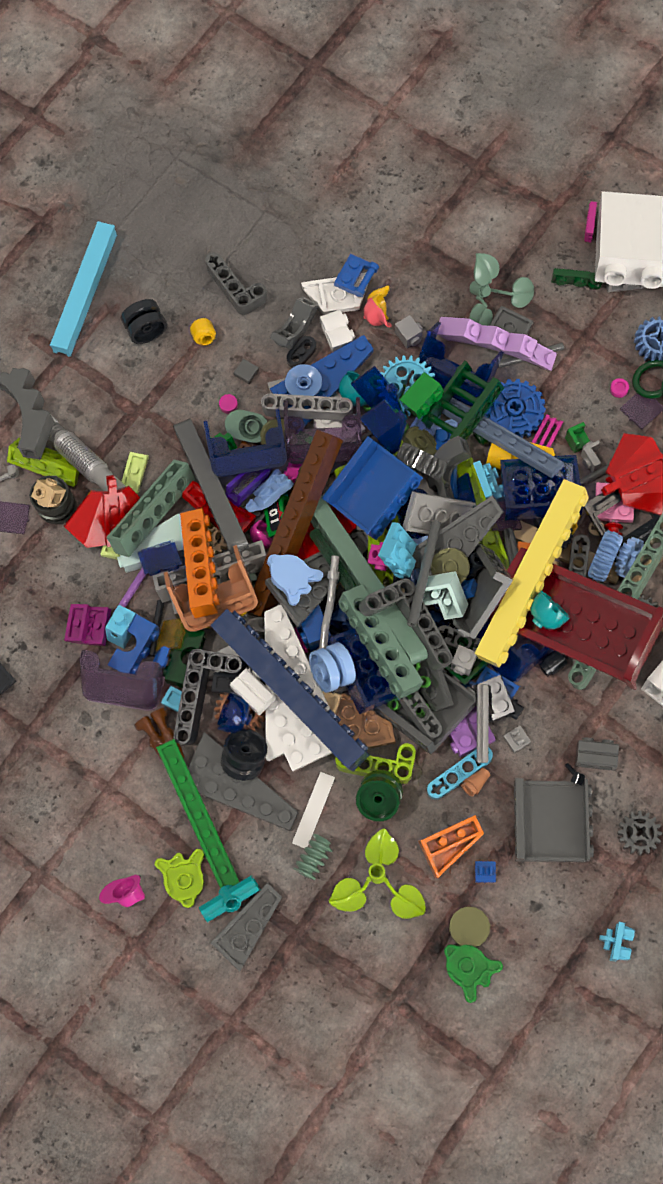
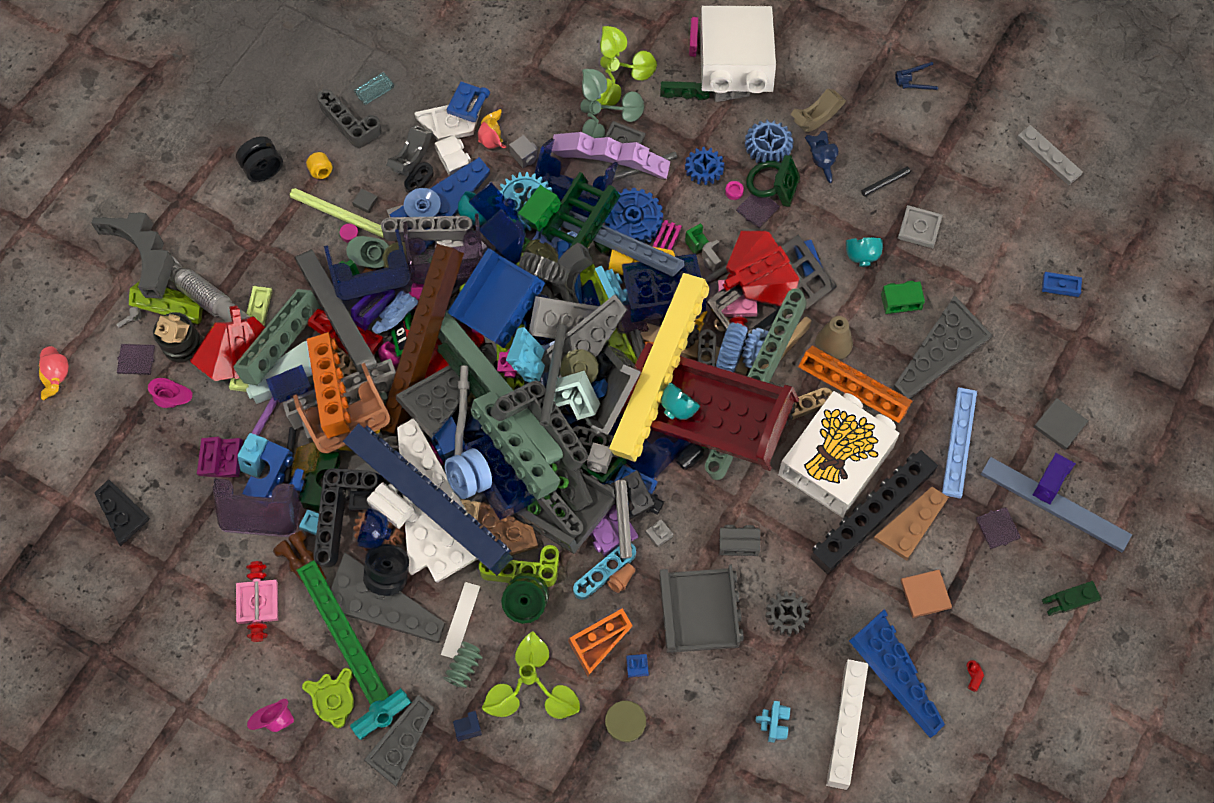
camera: 10 degrees left, 5 degrees down
medium azure tile [50,221,117,357] -> none
light blue tile [267,554,323,606] -> none
green tile [444,944,503,1003] -> none
black hand [565,763,585,786] -> none
none -> dark pink piece [148,378,192,408]
none -> bright pink plate [236,561,278,642]
none -> yellowish green axle [290,188,384,238]
none -> clear light blue tile [354,72,394,105]
none -> dark blue panel [453,711,482,742]
none -> lime plant [597,26,657,109]
none -> blue gear [685,147,724,185]

